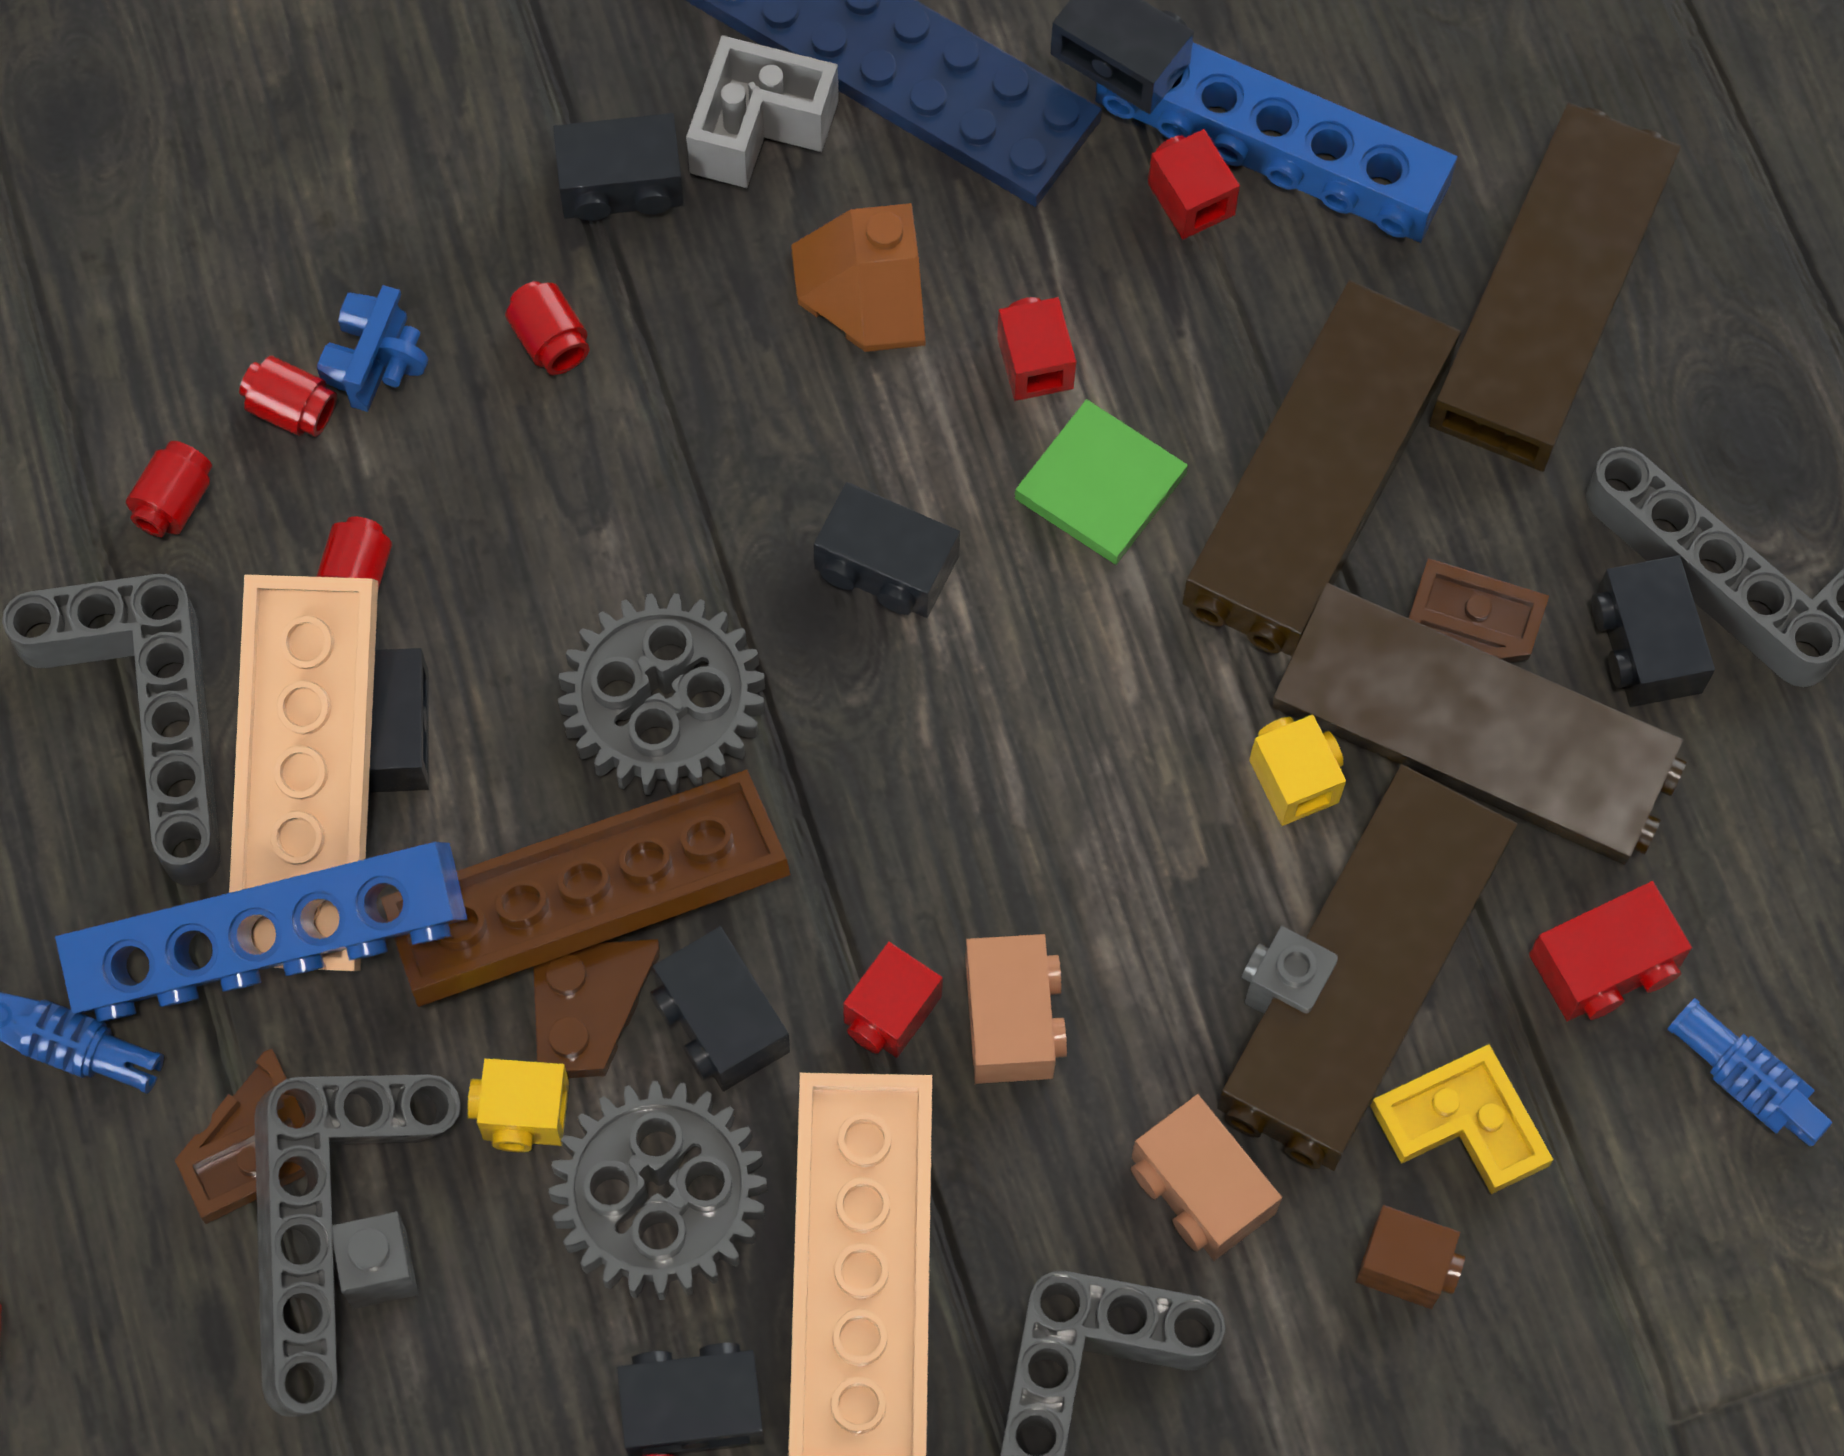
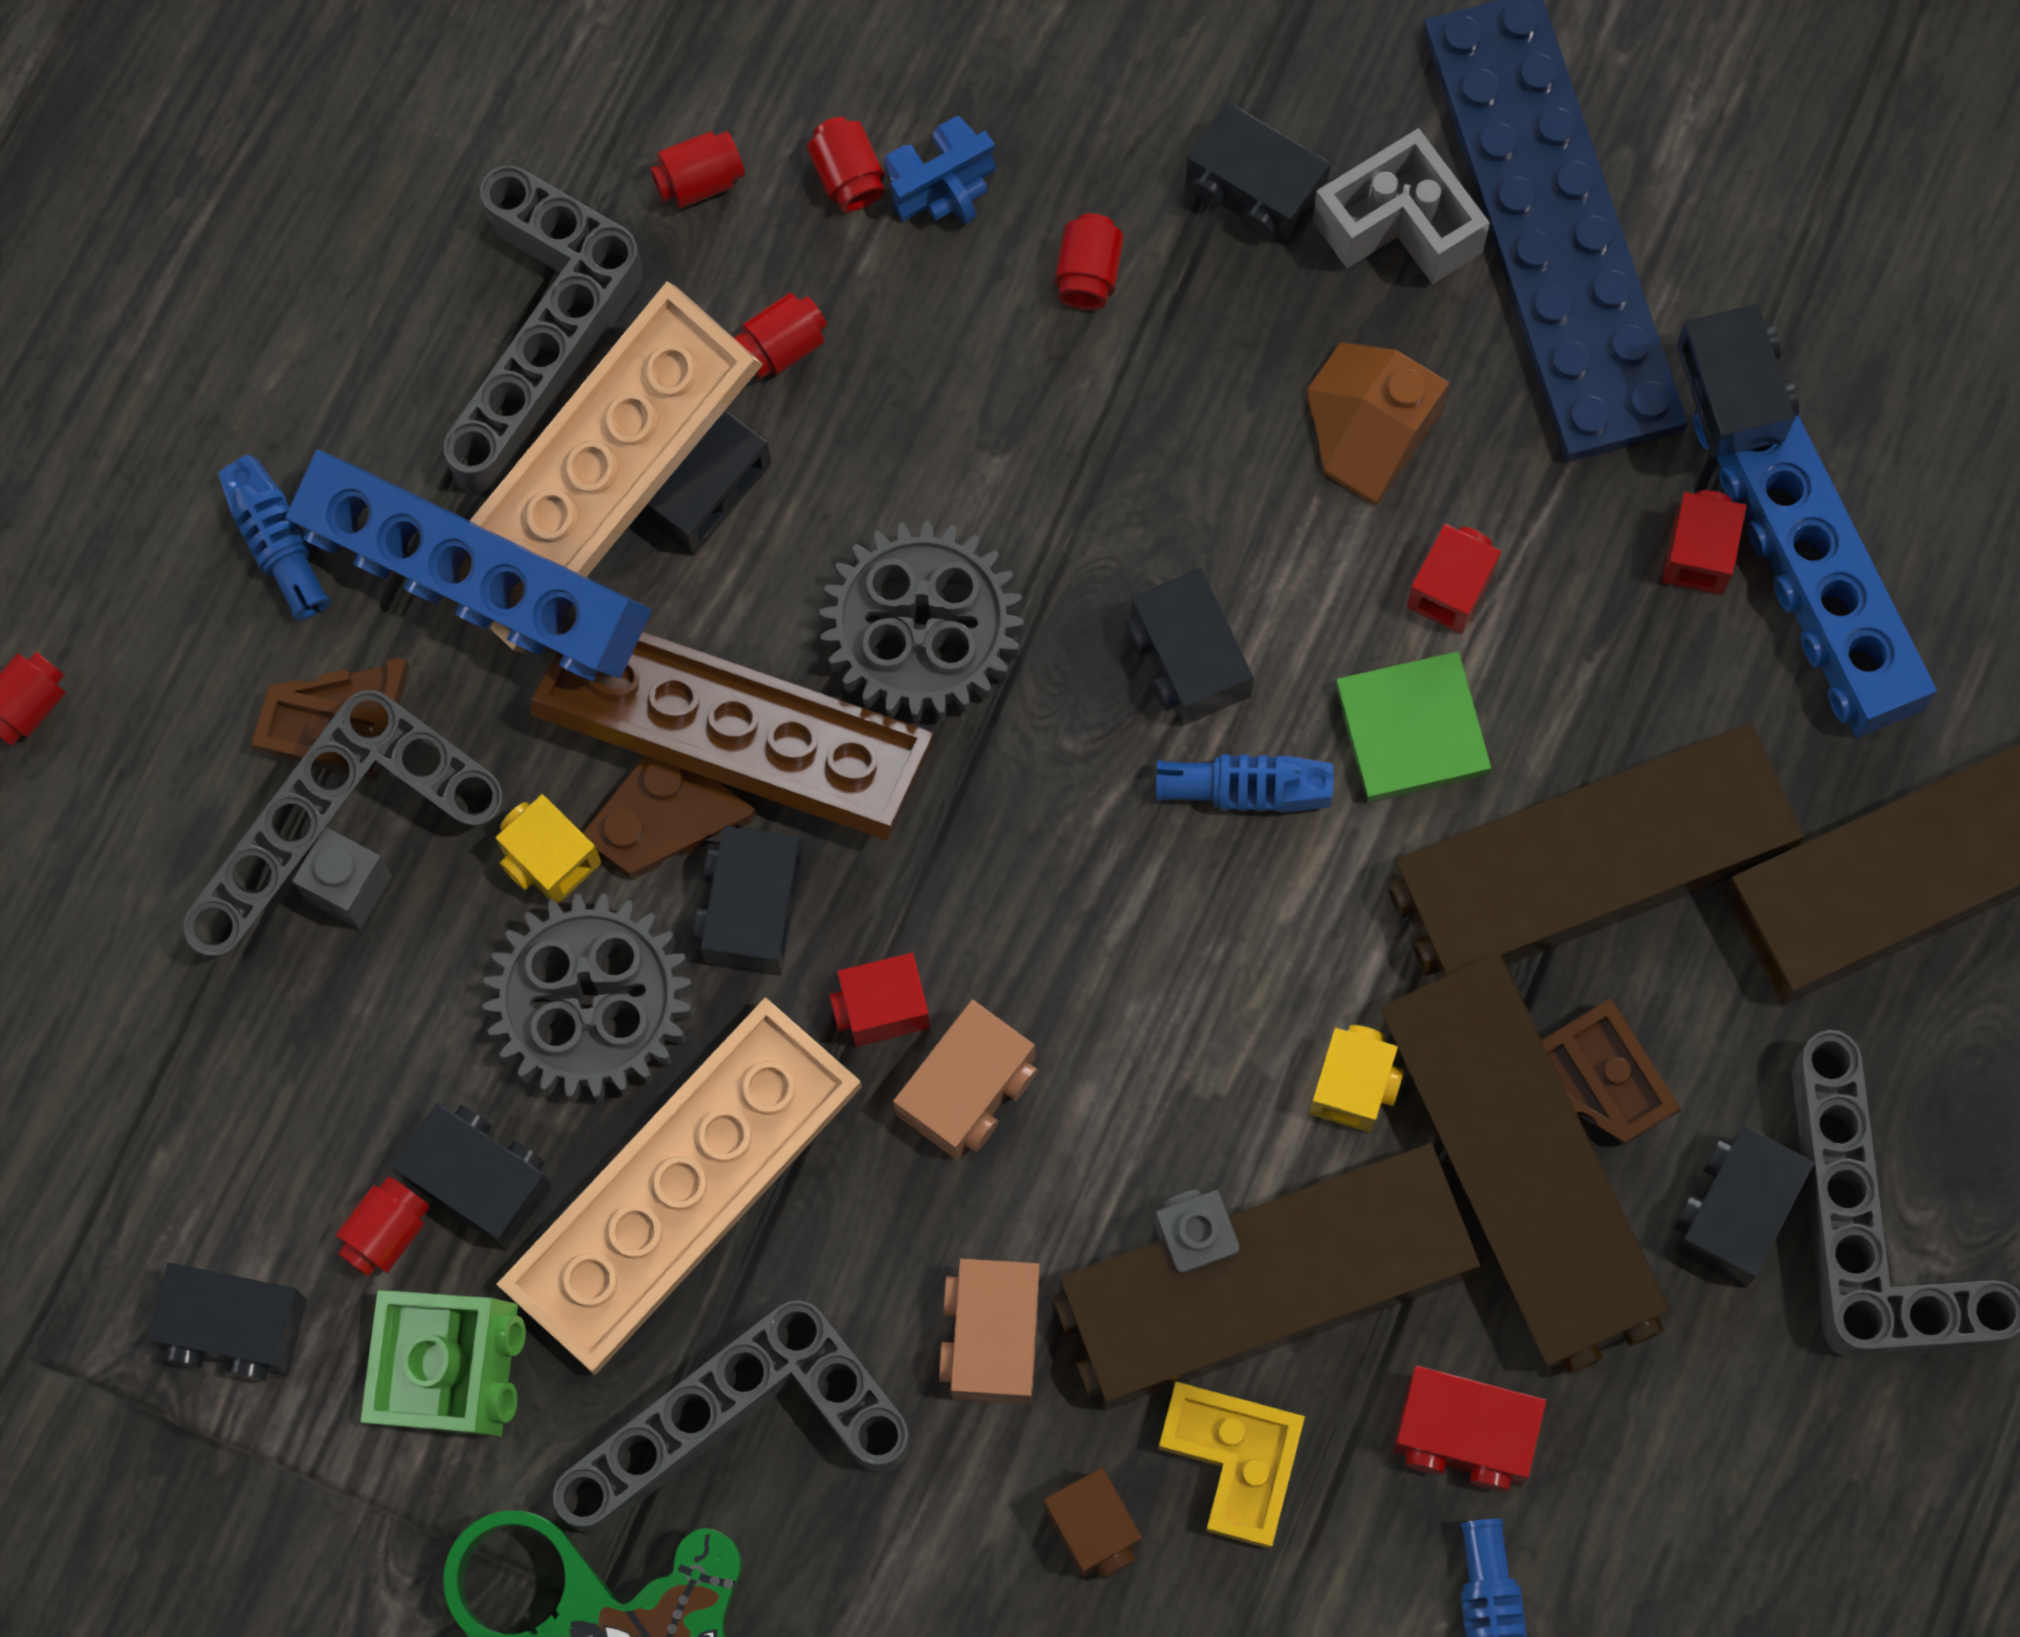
camera: 45 degrees right, 5 degrees up
none -> blue hinge [1156,754,1334,813]

